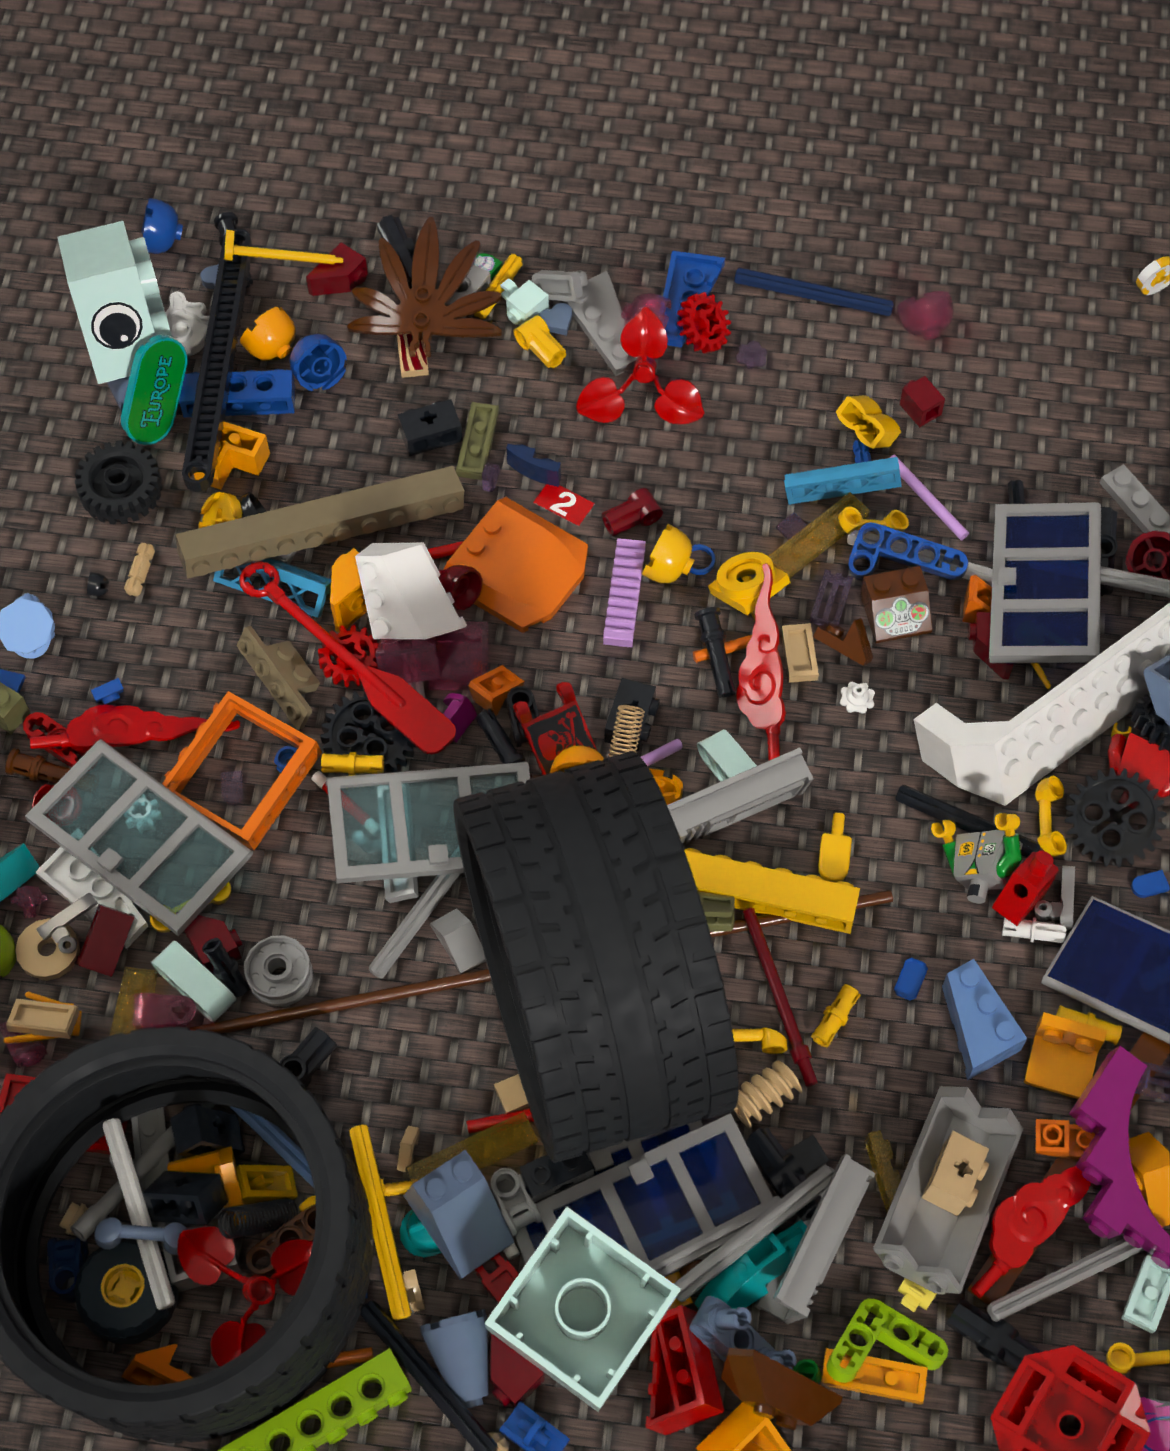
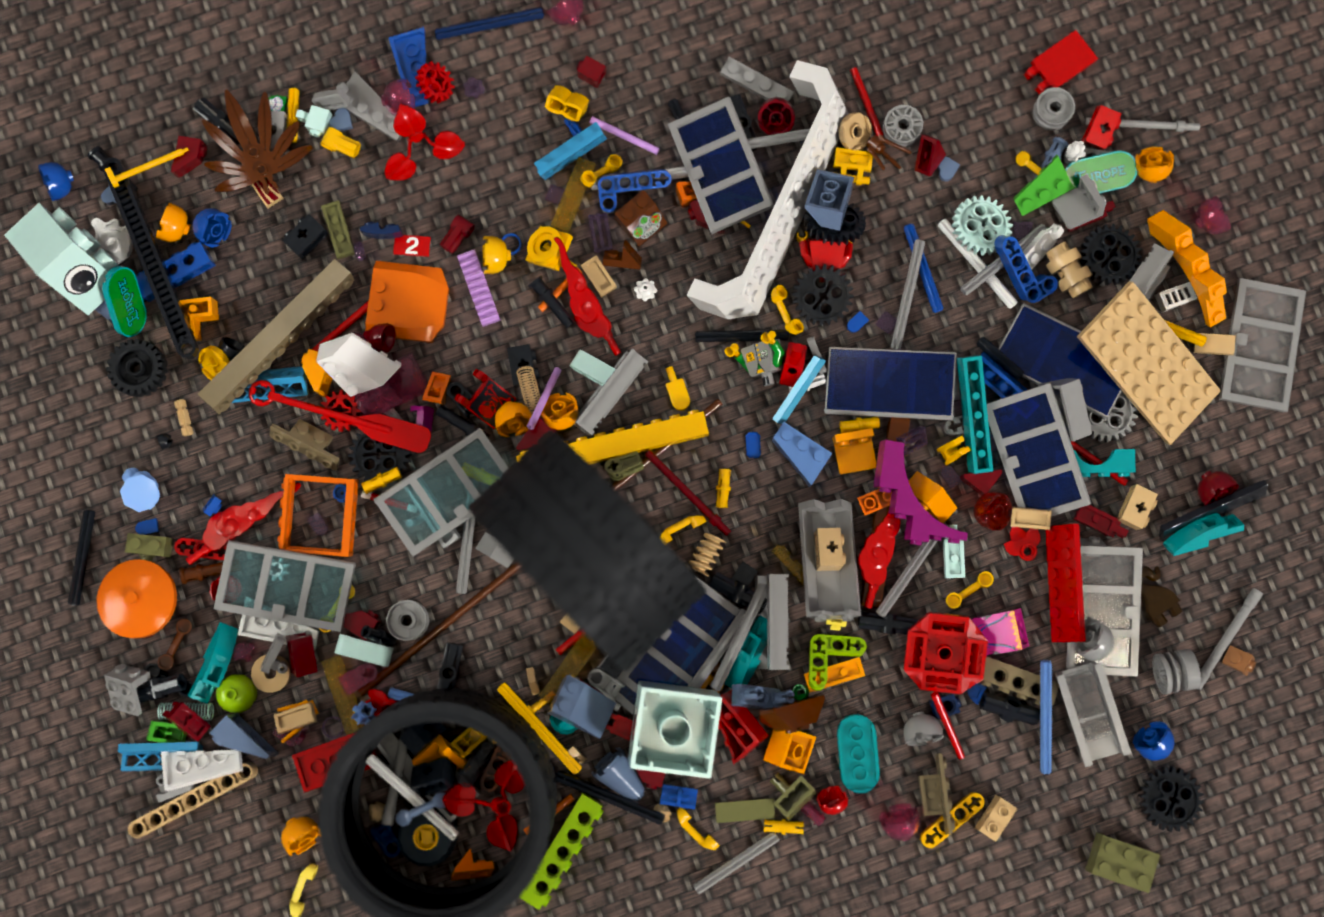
camera: 30 degrees left, 20 degrees up
none -> medium azure tile [773,355,826,424]

